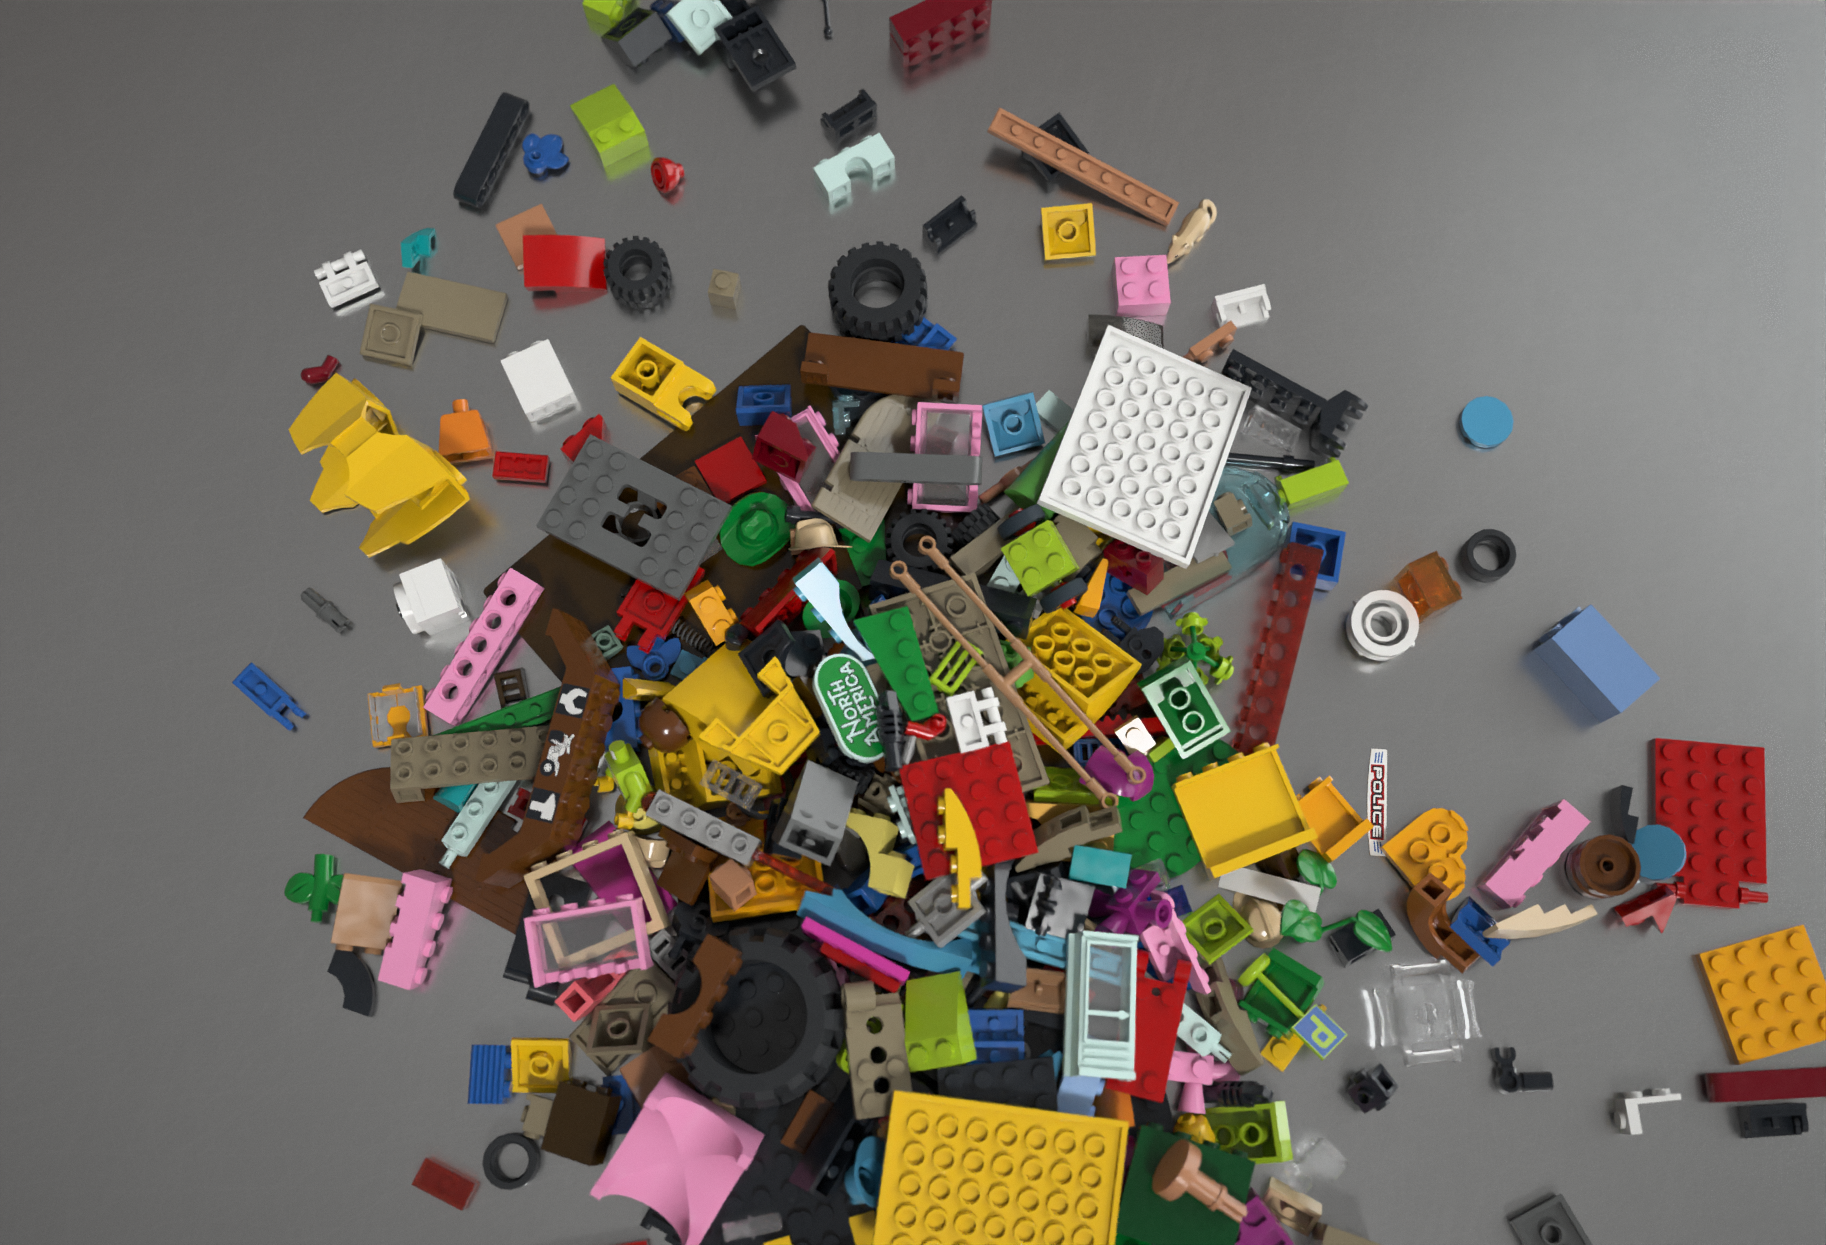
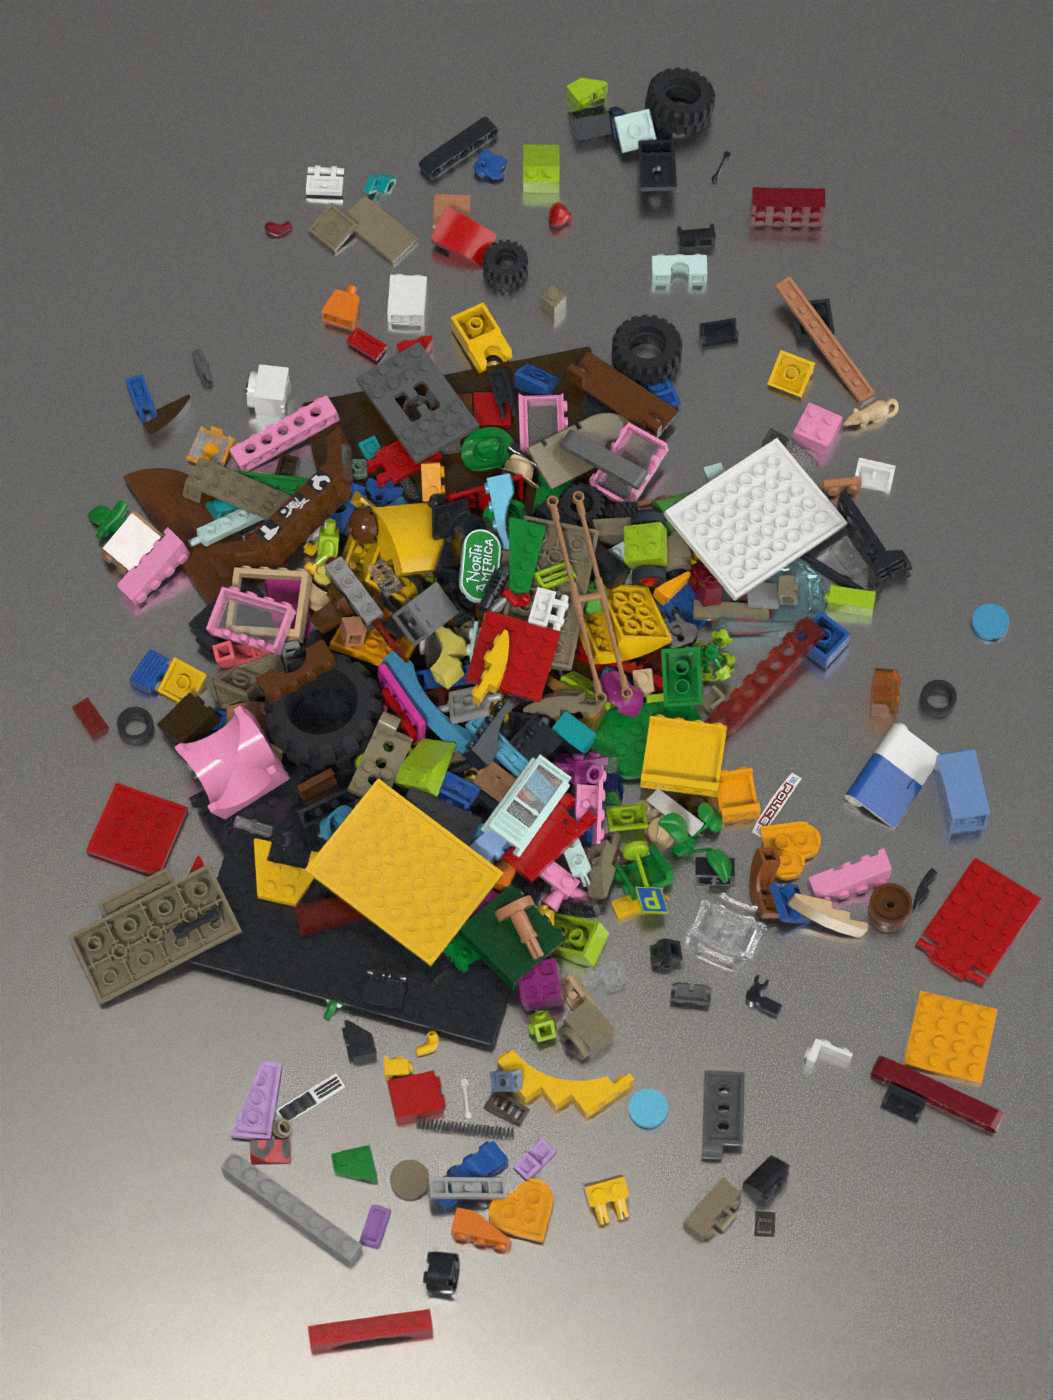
camera: 30 degrees right, 10 degrees down
yellow piece [288,373,470,558] -> none
black tile [327,950,375,1017] -> none
dark tan brick [521,1093,554,1140] -> none
yellow wing [699,657,820,776] -> none
dark red slope [752,411,817,484] -> none
clear light blue bracket [832,395,860,435] -> none
dark azure slope [982,392,1045,457] -> none
white piece [1346,590,1419,661] -> none
red slope [1613,885,1677,933] -> none
dark azure tile [1632,824,1687,881] -> none
none -> dark brown slope [143,394,192,444]
none -> teal slope [358,435,382,461]
none -> black hinge [487,368,516,419]
none -> dark grey hinge [670,982,711,1005]
none -> dark tan panel [699,685,726,718]
none -> door [845,723,939,829]

